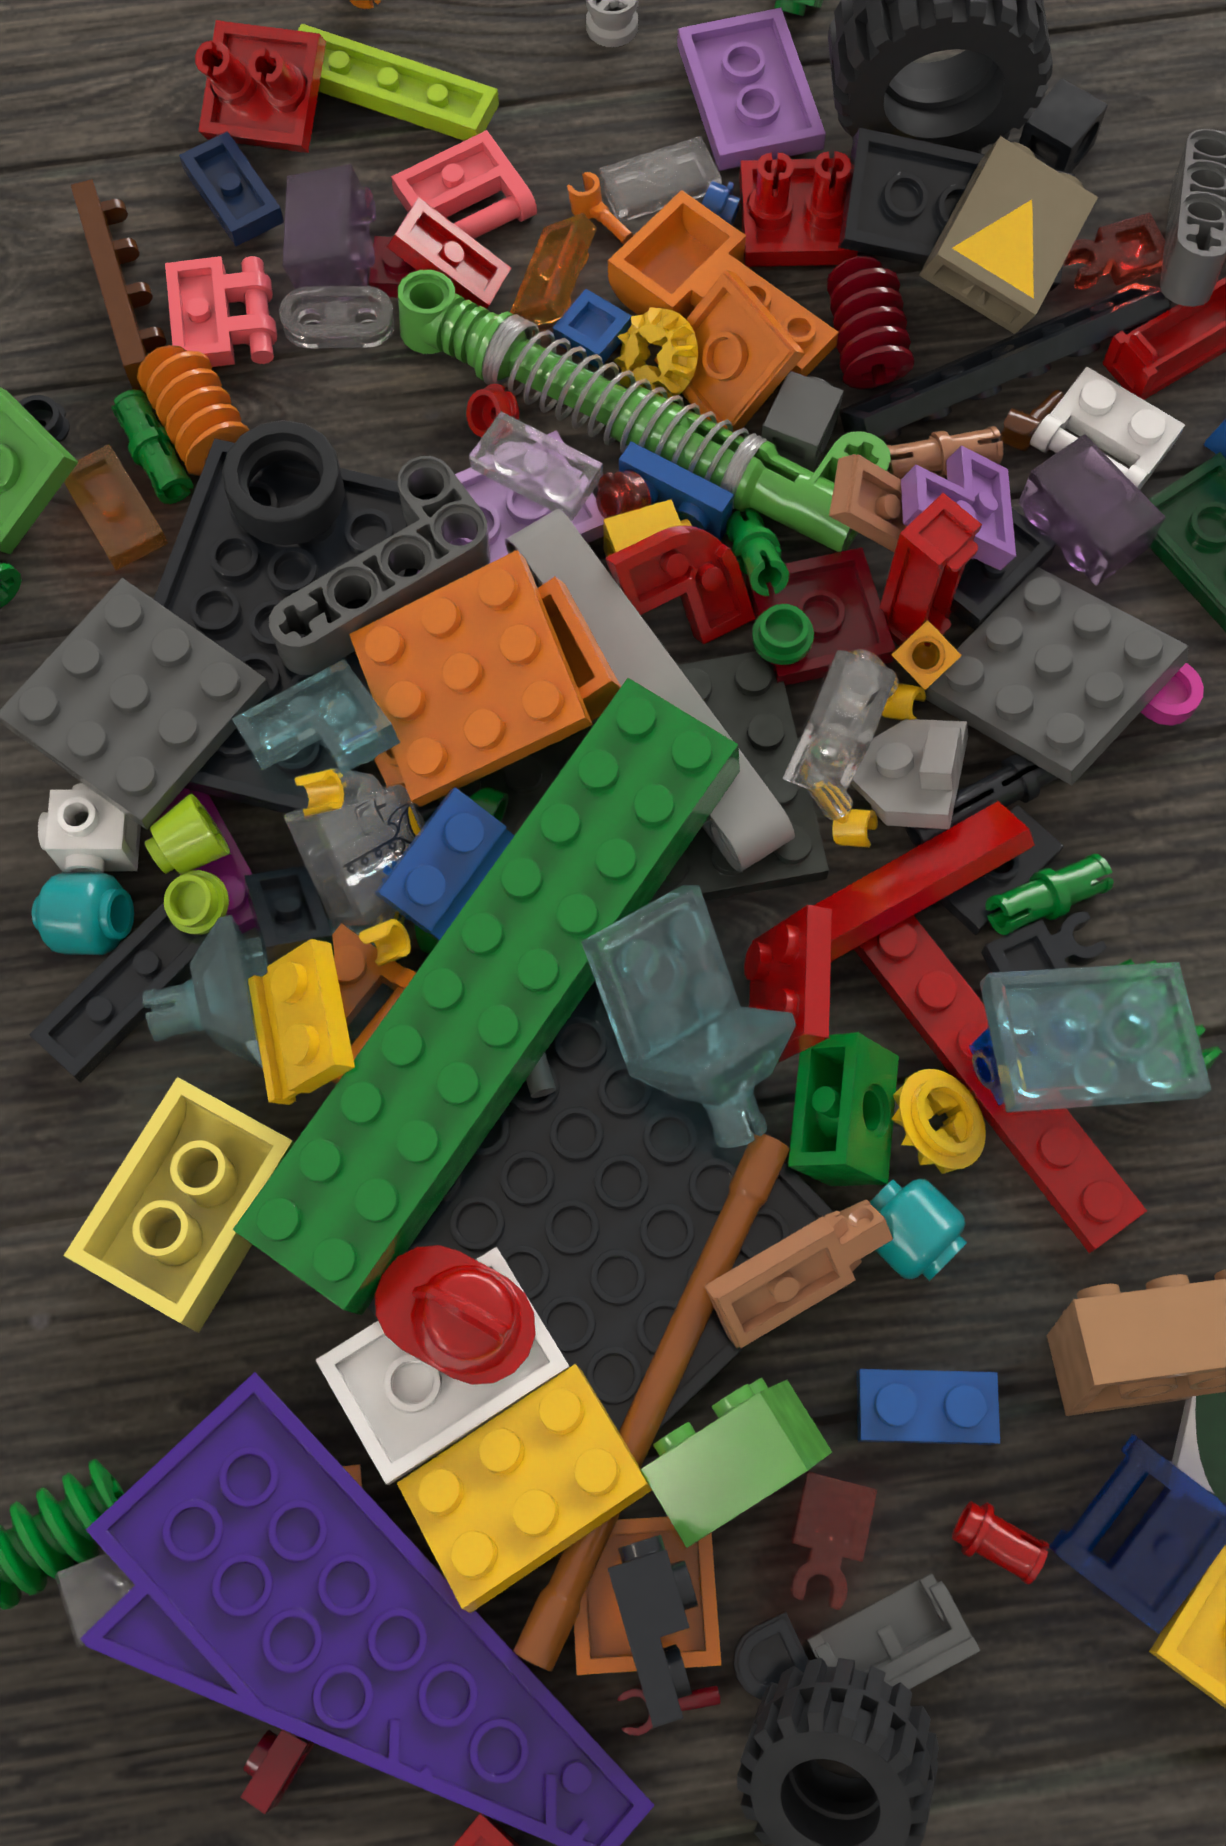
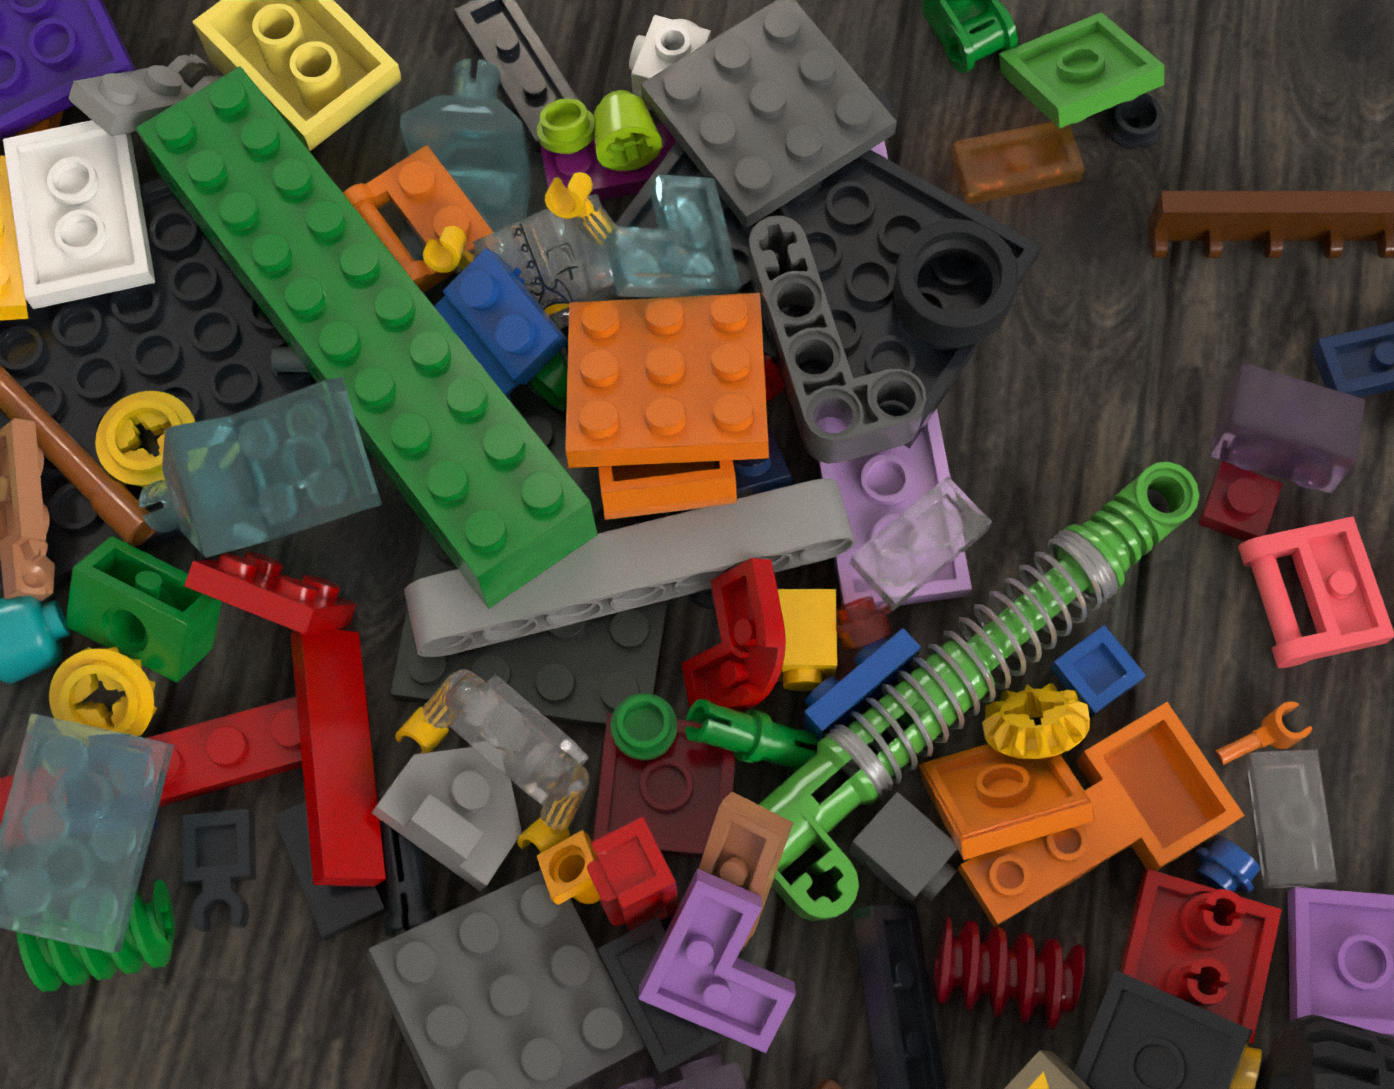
camera: 110 degrees right, 0 degrees up
teal head [32,872,134,955] -> none
green pin [111,389,193,504] -> none
orange piece [137,345,249,476] -> none
coral plate [165,256,277,367] -> none
black plate [244,865,335,966] -> none
yellow plate [248,939,355,1105] -> none
clear plate [279,286,395,348] -> none
red piece [375,1245,536,1385] -> none
plate [387,197,511,309] -> none
red plate [466,384,519,442] -> none
clear orange plate [510,213,597,326] -> none
nougat pin [887,426,1003,480] -> none
green pin [985,854,1114,935] -> none
none -> light grey hinge [68,54,222,136]
none -> yellow gear [95,391,201,491]

